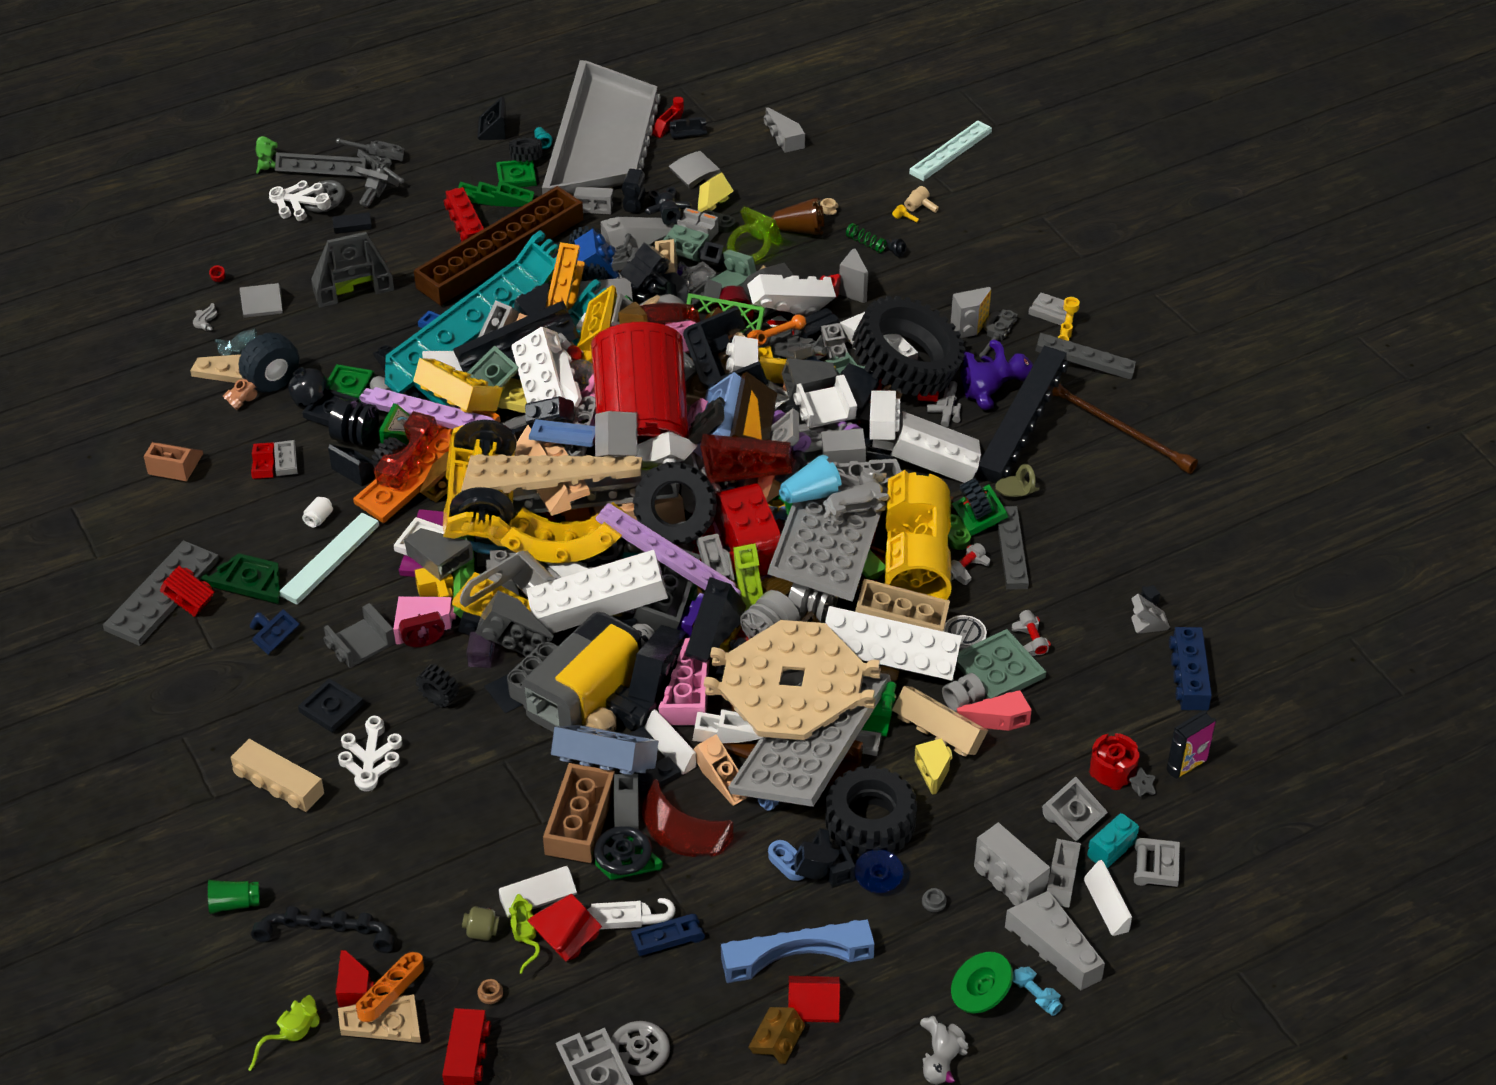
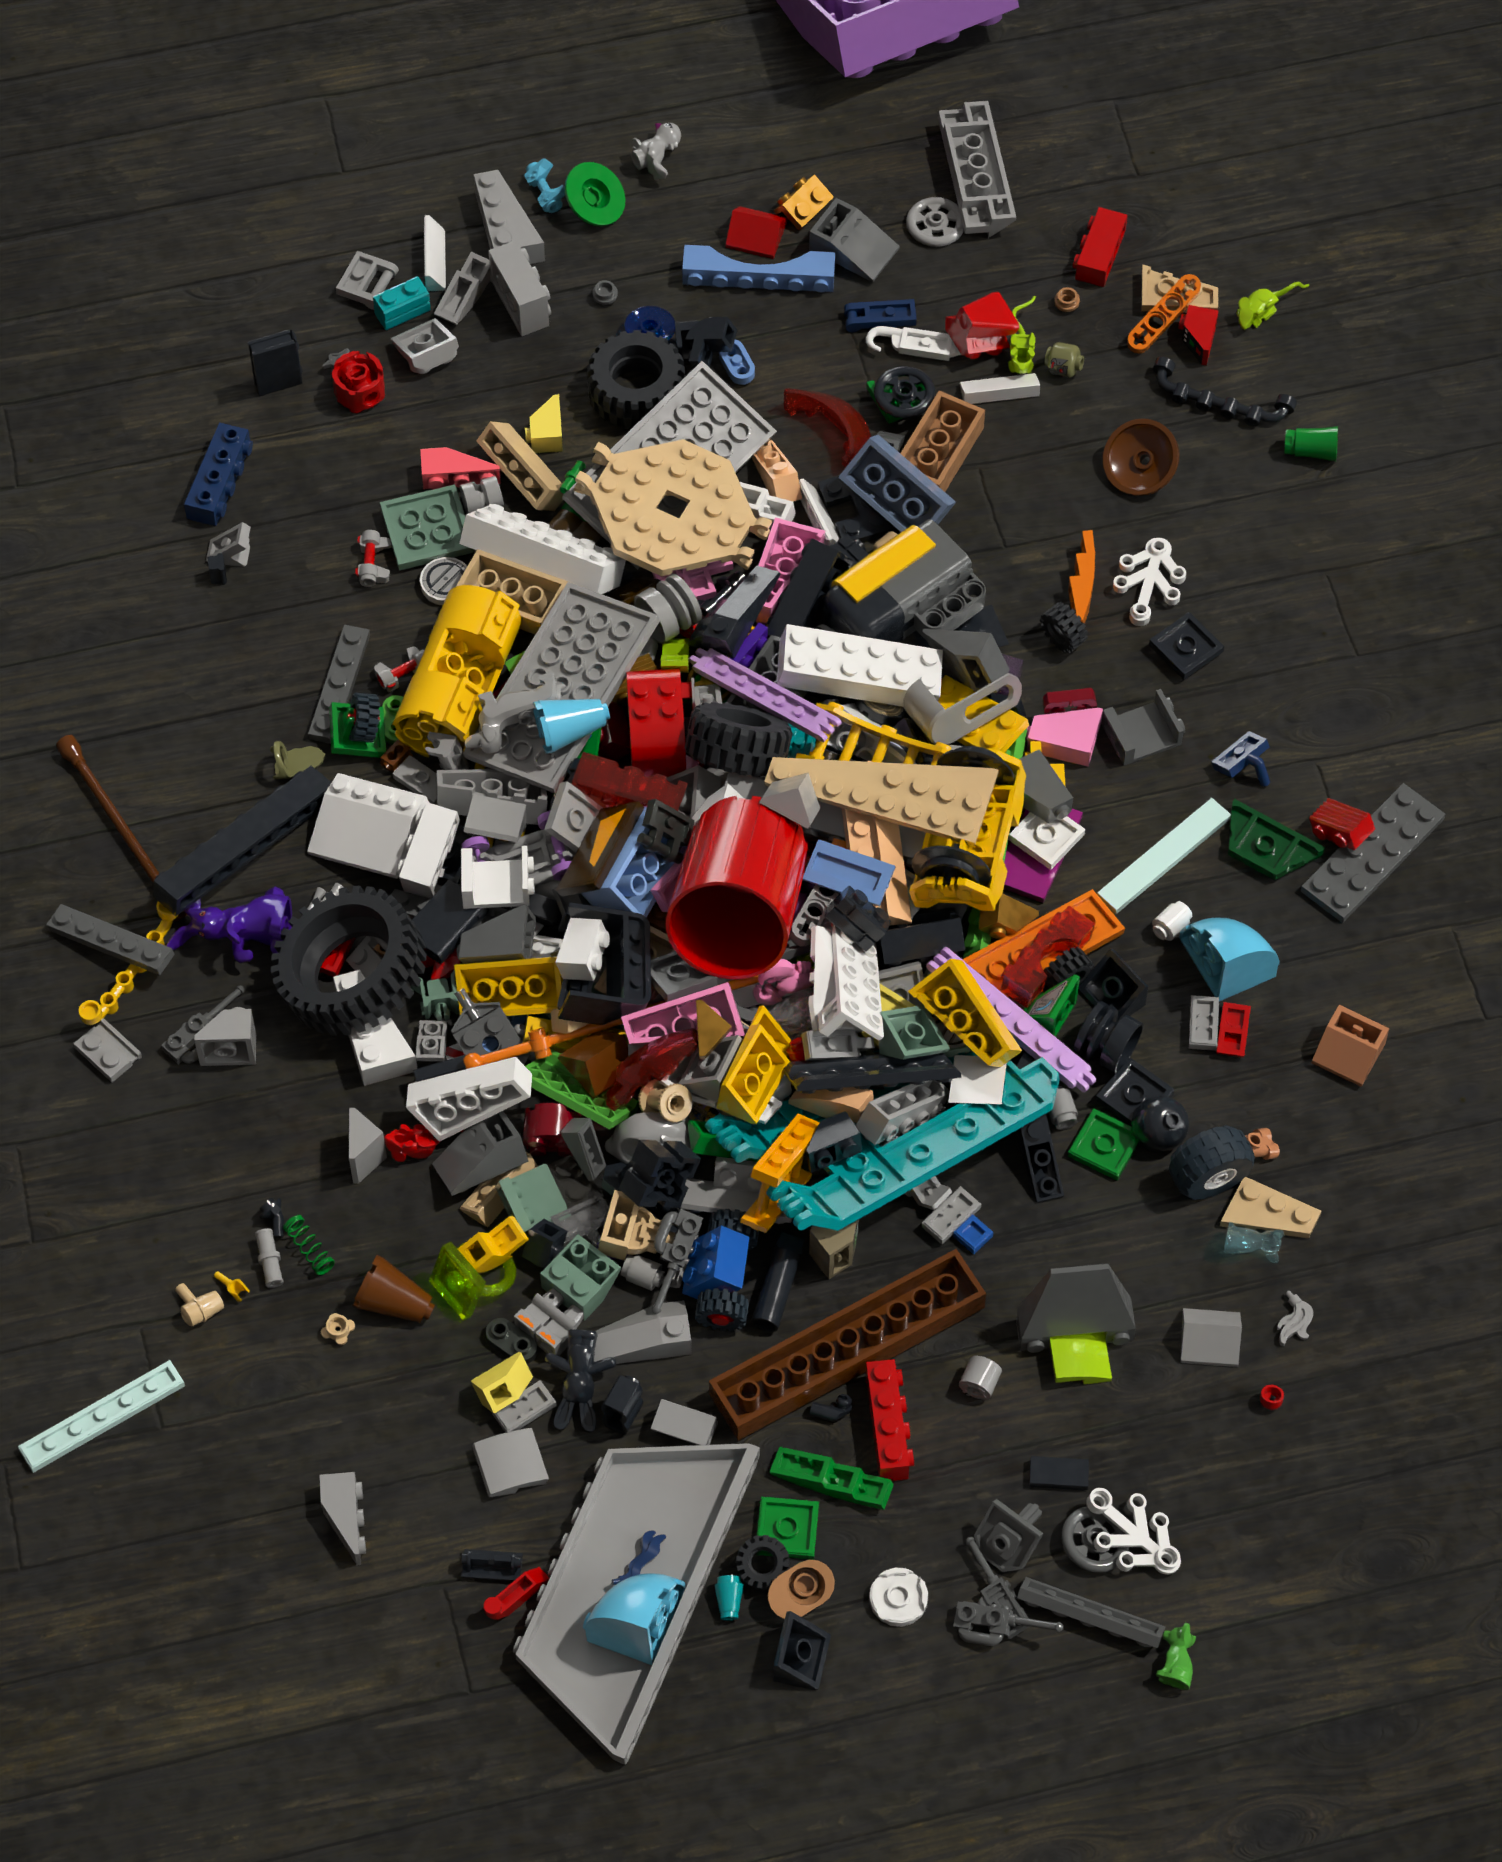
camera: 165 degrees left, 15 degrees up
tan brick [231,739,324,812] -> none
none -> light grey pin [255,1228,284,1288]
none -> yellow brick [458,1216,529,1273]
none -> light grey plate [492,1380,557,1433]
none -> medium azure brick [583,1573,686,1665]
none -> dark blue hair [612,1530,666,1585]
none -> medium nougat piece [768,1560,835,1619]
none -> dark grey slope [809,198,900,282]
none -> white tile [869,1568,928,1627]
none -> light grey piece [959,1356,1002,1400]
none -> orange slope [1068,530,1095,623]
none -> reddish brown dish [1103,419,1179,496]
none -> medium azure brick [1179,918,1279,1001]

